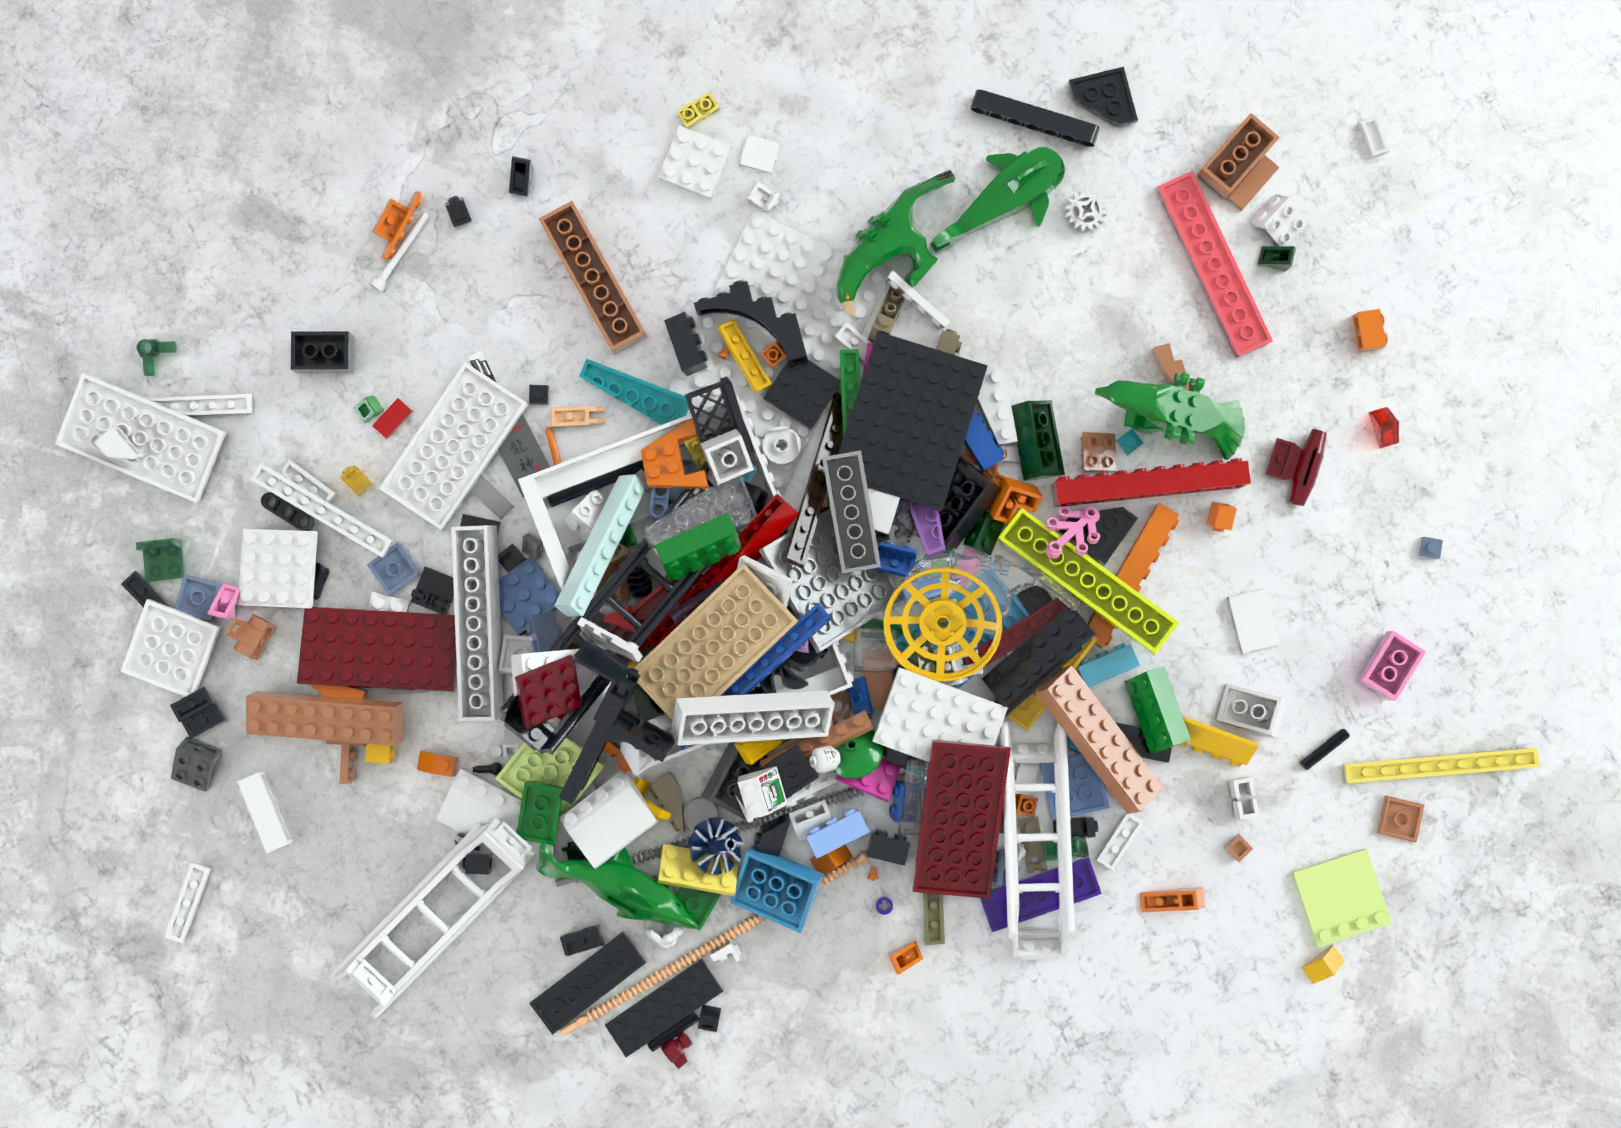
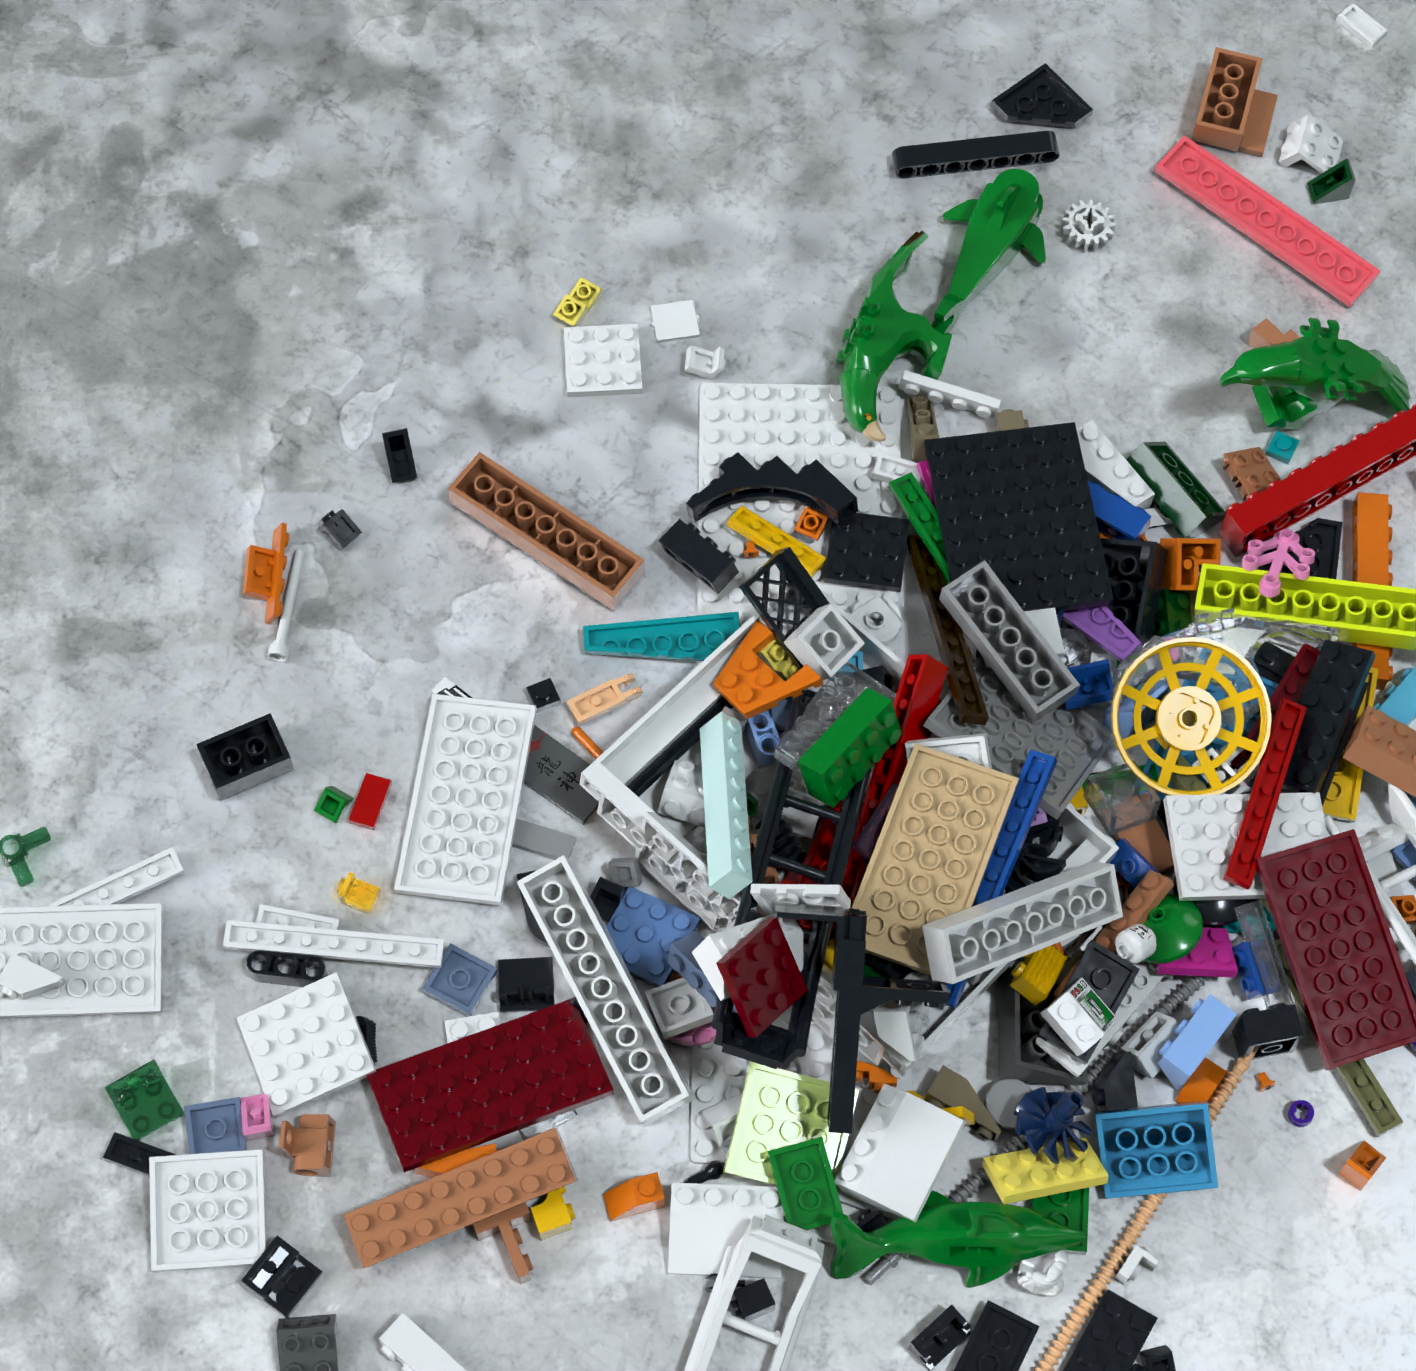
camera: 25 degrees left, 20 degrees down
none -> red tile [1223,697,1307,890]

